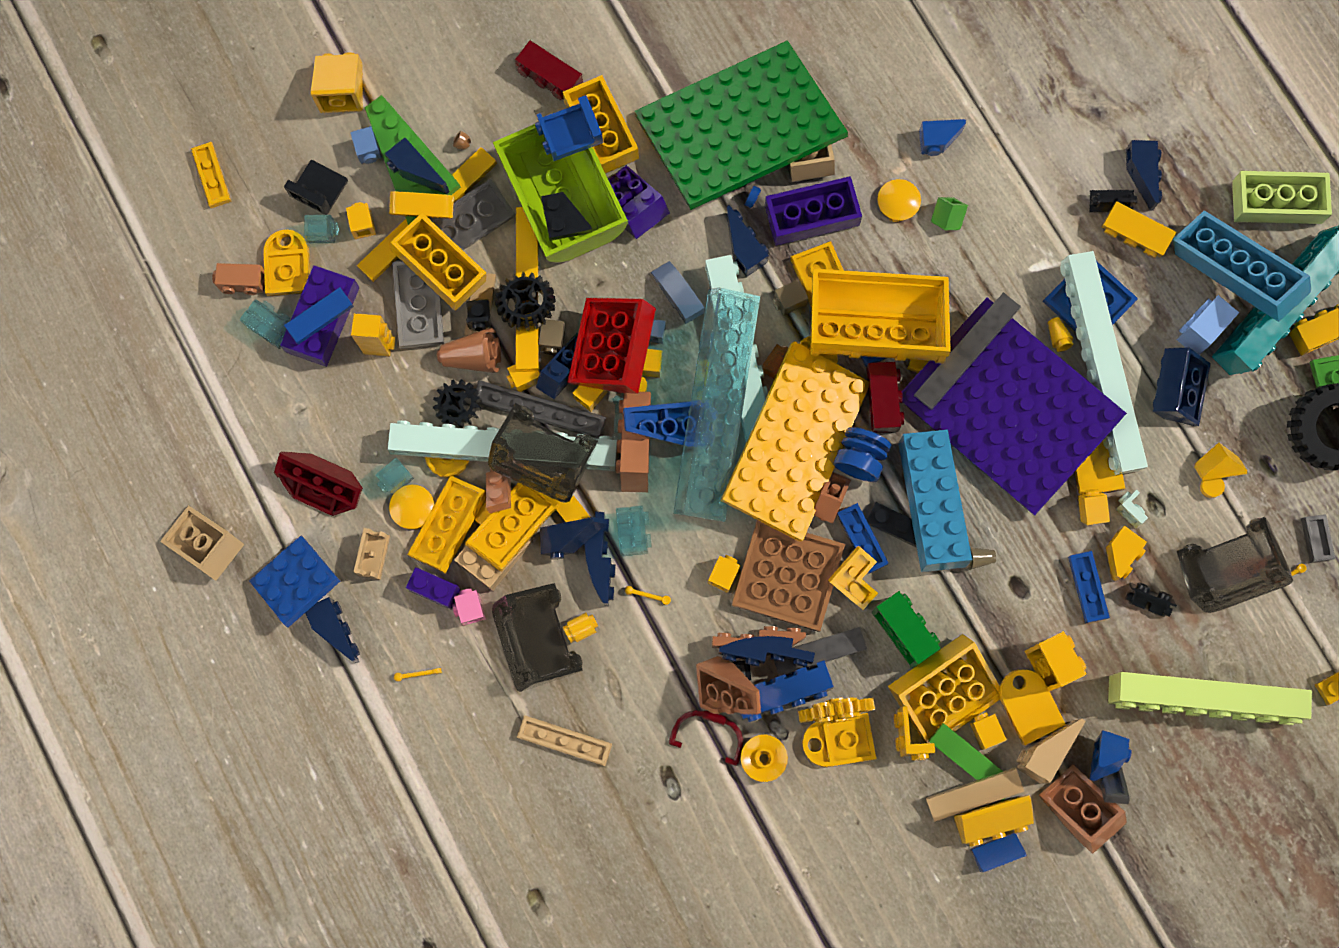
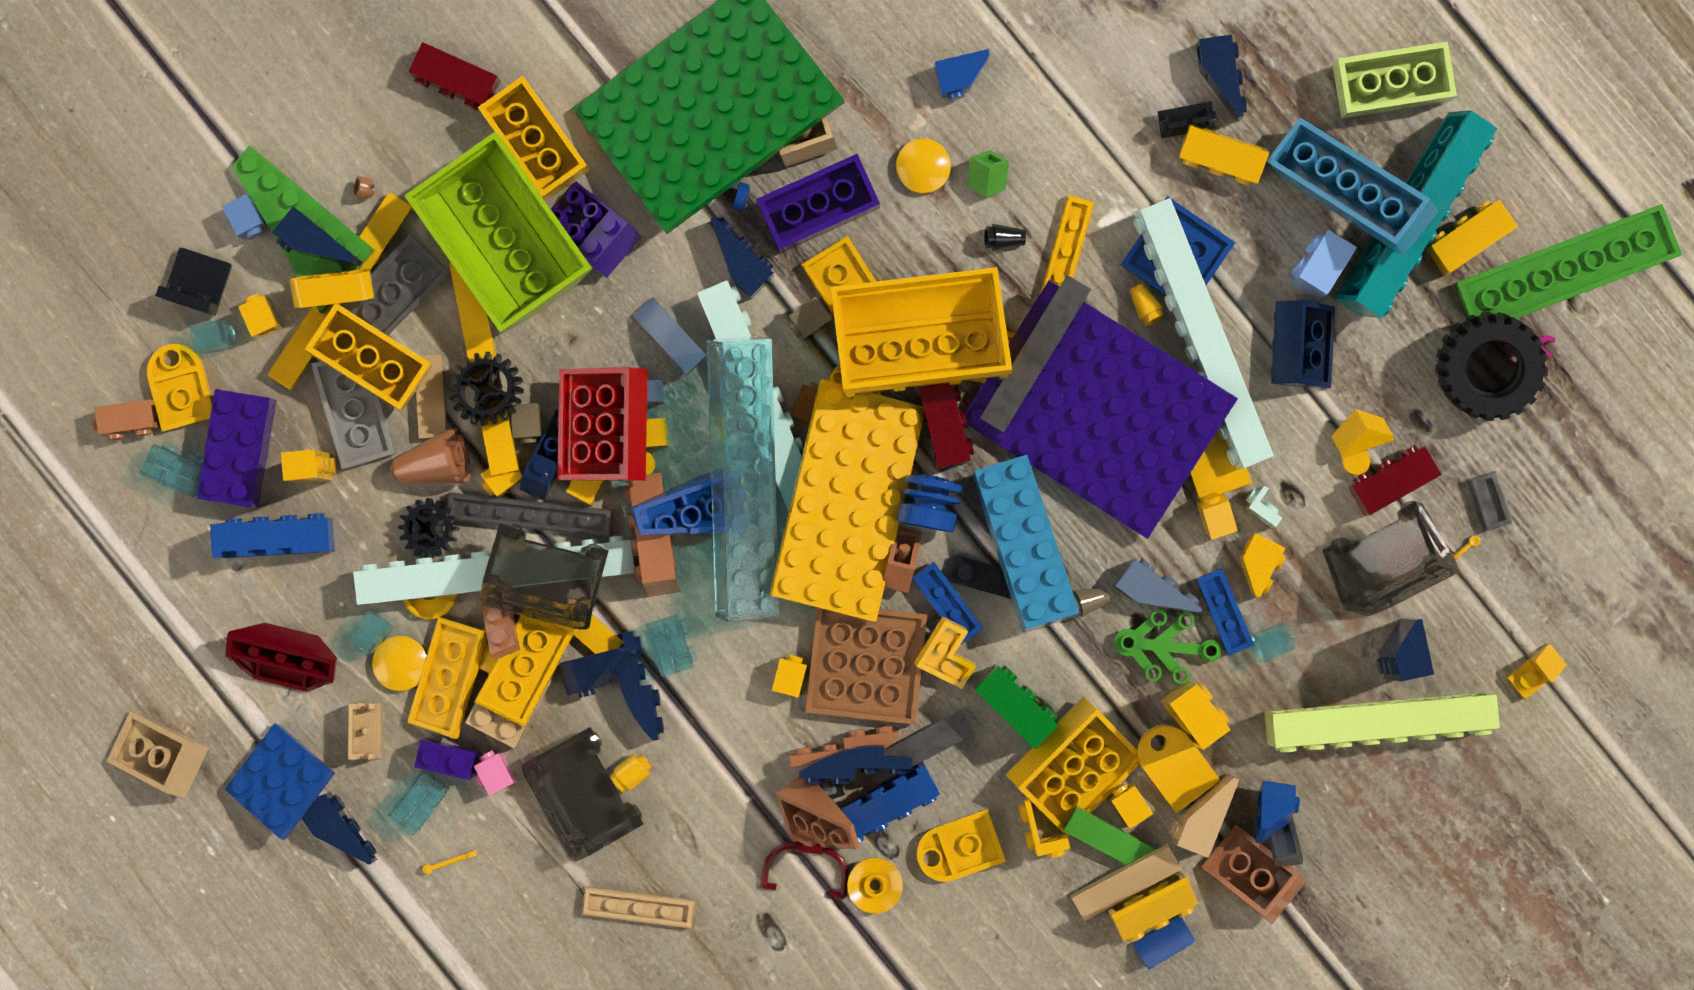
camera: 10 degrees left, 10 degrees up
yellow tile [191,142,232,208] -> none
blue tile [284,287,354,345] -> none
yellow slope [311,52,363,113] -> none
black bracket [466,299,491,331] -> none
blue panel [535,95,604,161] -> none
black wing [541,192,592,241] -> none
yellow hinge [624,586,671,605] -> none
yellow gear [798,697,875,723] -> none
black hinge [1125,582,1177,617] -> none
none -> blue wedge [210,513,335,558]
none -> clear light blue brick [387,769,450,835]
none -> black cone [984,224,1026,251]
none -> yellow tile [1040,195,1095,293]
none -> sand blue slope [1113,558,1202,612]
none -> bright green plant [1114,609,1222,684]
none -> clear light blue brick [1251,623,1296,662]
none -> dark red brick [1348,445,1442,516]
none -> dark blue slope [1376,618,1434,681]

